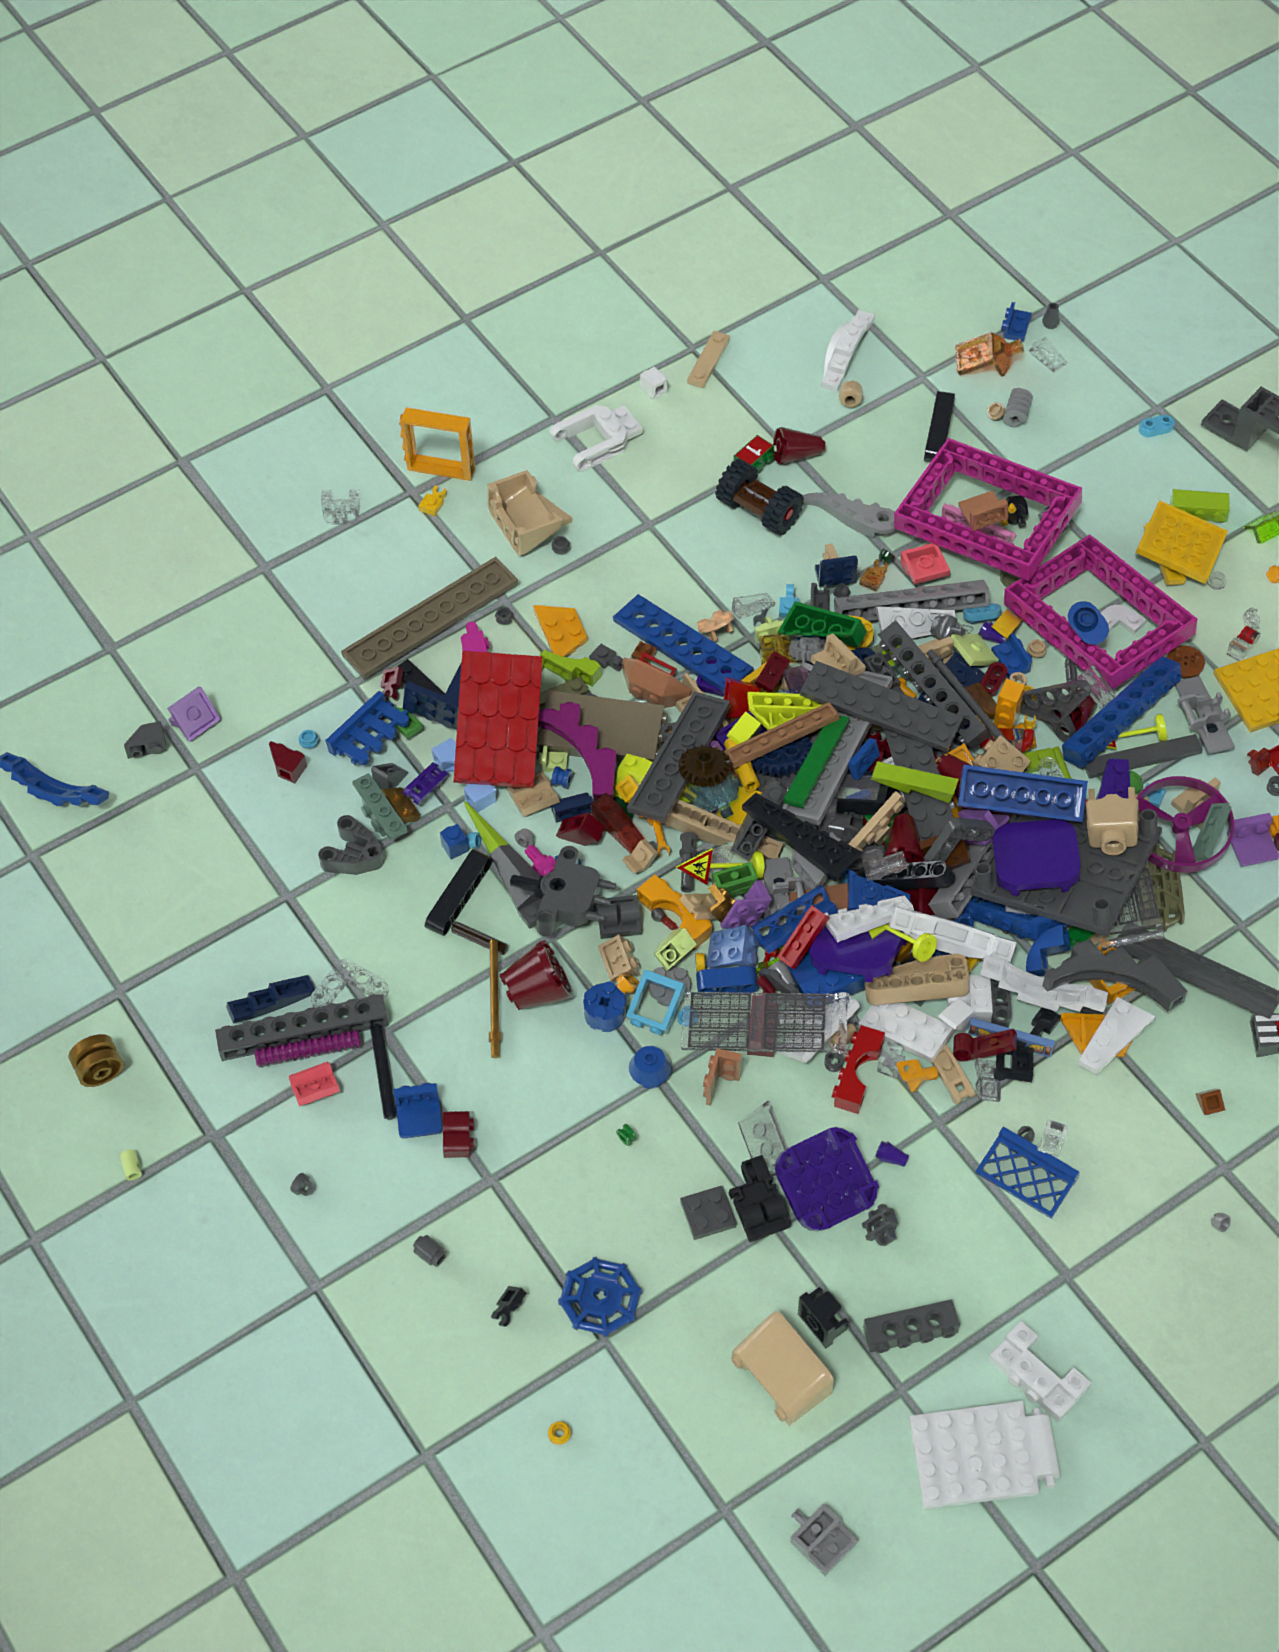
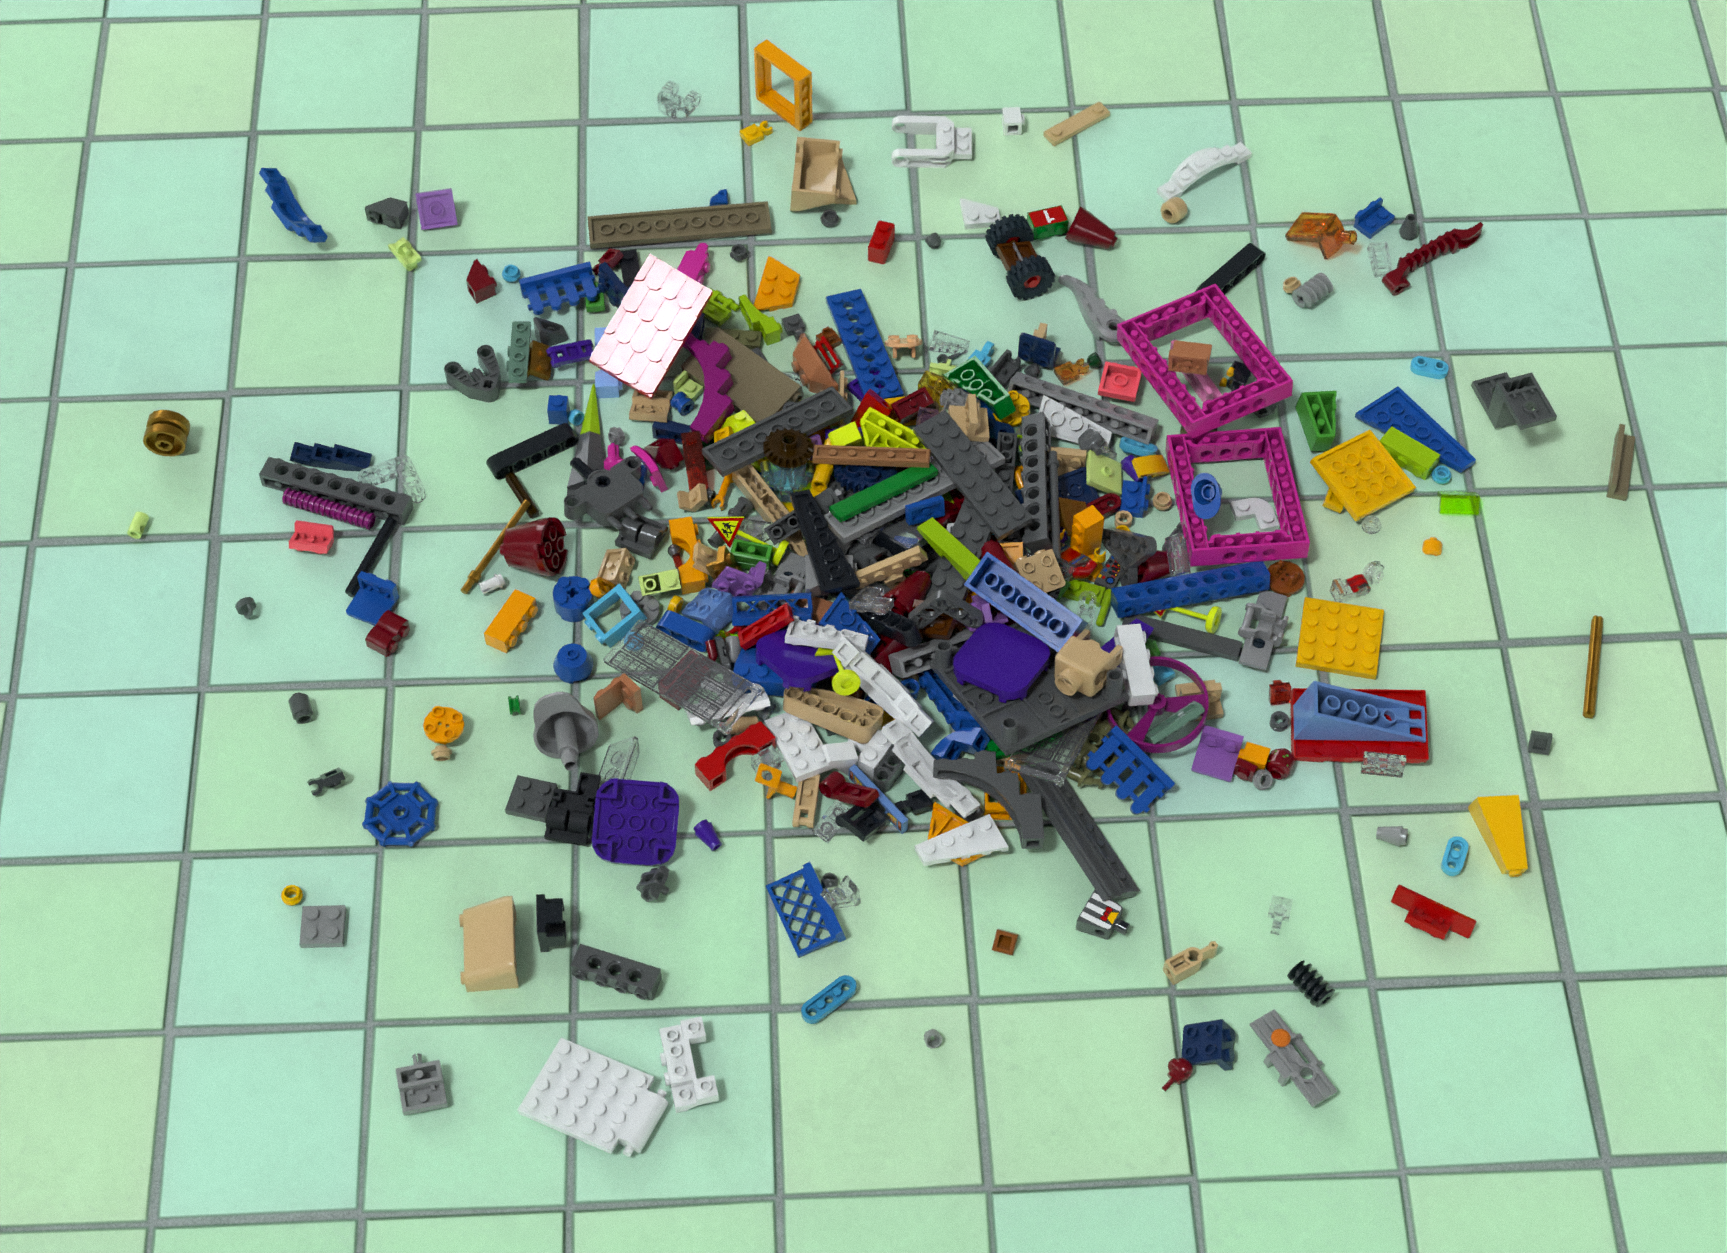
camera: 30 degrees right, 0 degrees up
none -> light grey plate [299,905,346,948]
none -> yellowish green hips [388,237,422,271]
none -> light orange plate [423,706,465,745]
none -> tan plate [431,745,452,761]
none -> white pin [479,574,505,595]
none -> light orange brick [484,589,538,653]
none -> light grey piece [533,692,599,770]
none -> dark pink plate [630,445,668,493]
none -> blue tile [710,189,728,206]
none -> dark azure plate [801,975,856,1024]
none -> red brick [868,220,895,264]
none -> dark grey hinge [925,233,941,249]
none -> white wing [960,198,1001,230]
none -> blue fence [1086,725,1175,814]
none -> tile [1094,555,1120,589]
none -> white brick [1114,624,1158,706]
none -> bright green wedge [1295,391,1337,451]
none -> blue wing [1355,386,1476,473]
none -> dark red piece [1382,222,1483,296]
none -> medium azure plate [1431,465,1451,484]

